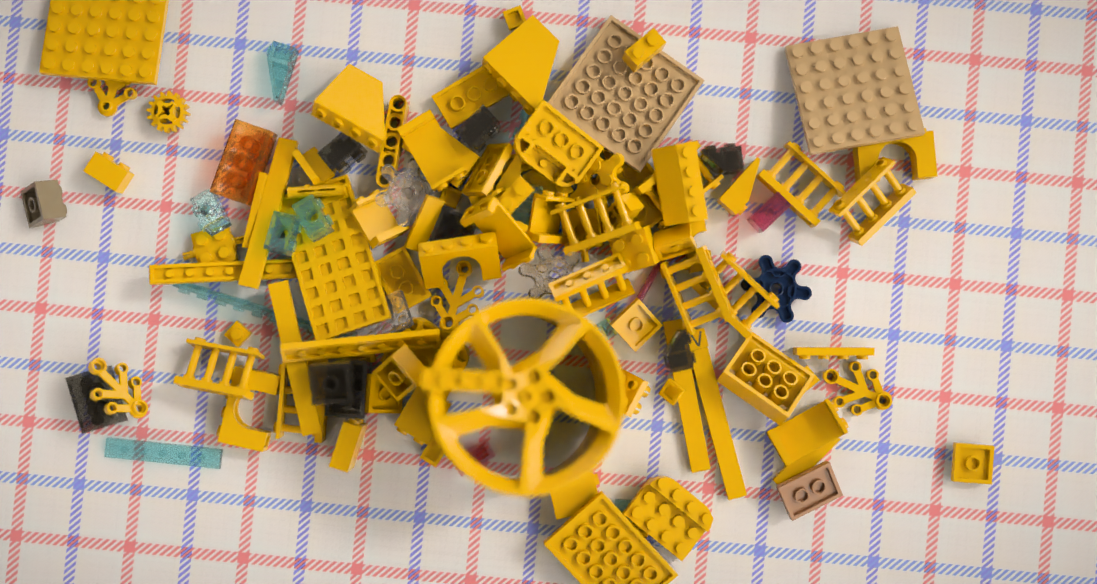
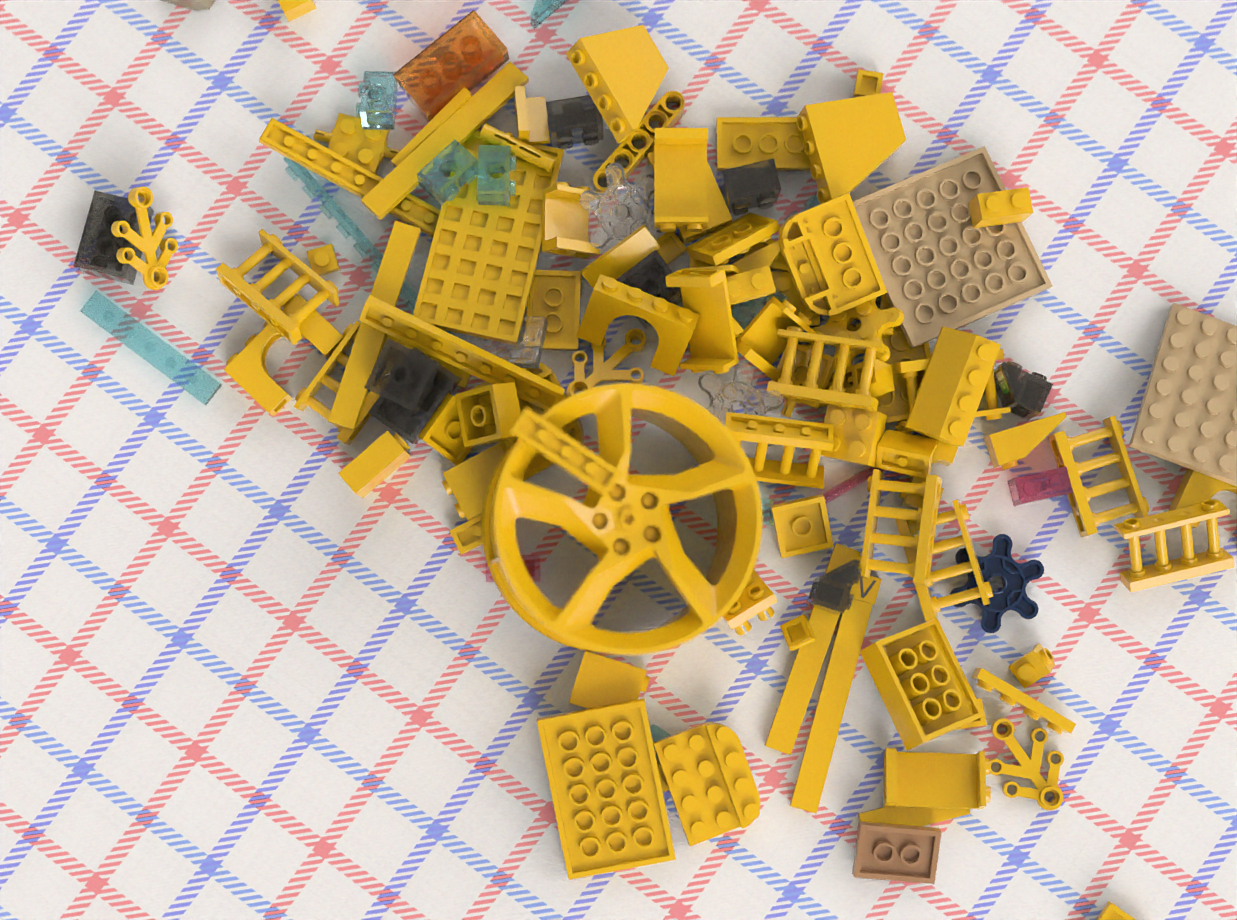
camera: 35 degrees right, 5 degrees down
none -> yellow bracket [1008,643,1055,689]

